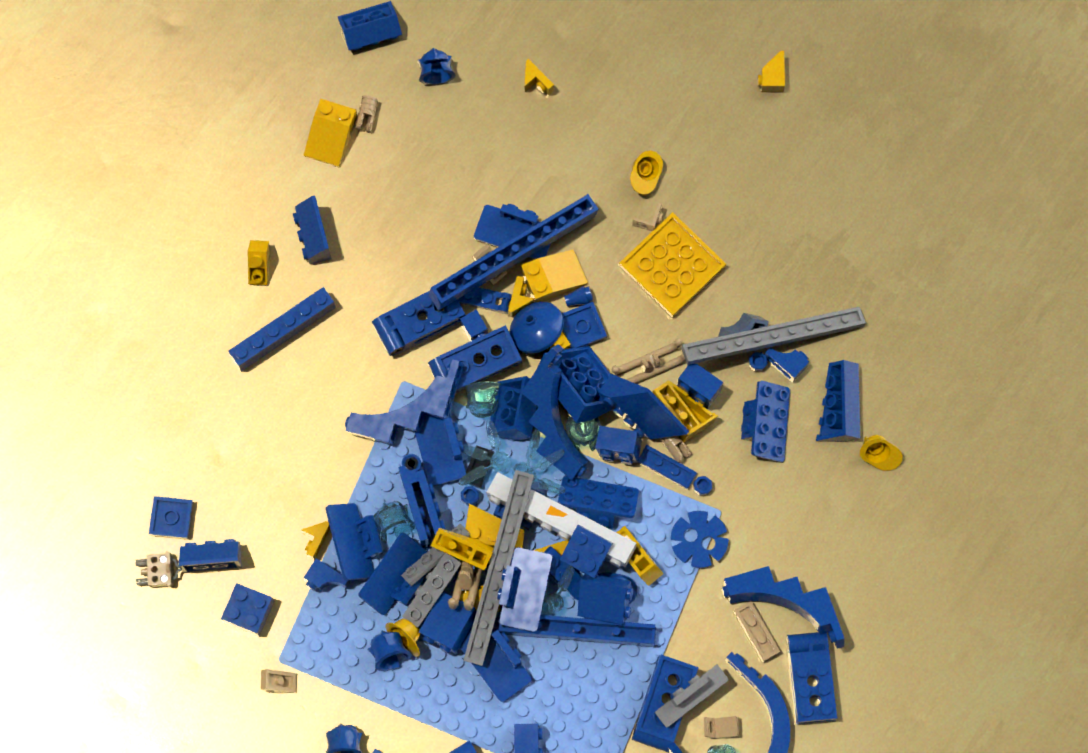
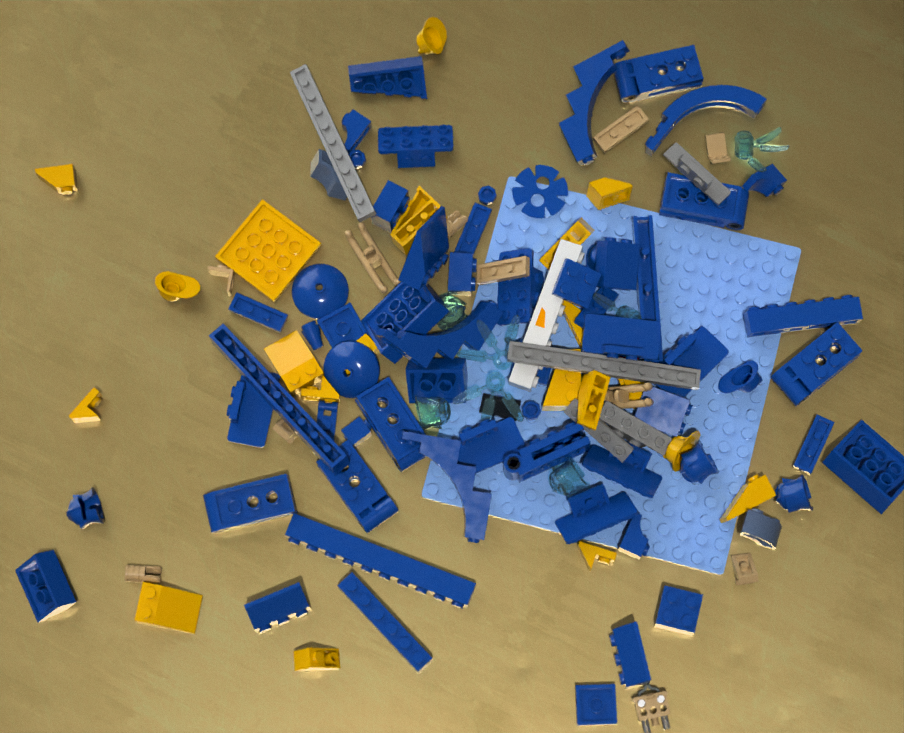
camera: 95 degrees left, 0 degrees up
none -> blue hinge [203,474,297,534]
none -> blue plate [228,292,289,334]
none -> blue brick [285,513,476,609]
none -> blue dish [292,264,349,319]
none -> tan plate [477,256,530,285]
none -> yellow slope [586,177,633,210]
none -> blue piece [718,360,763,393]
none -> yellow slope [719,474,776,523]
none -> sand blue brick [740,508,782,550]

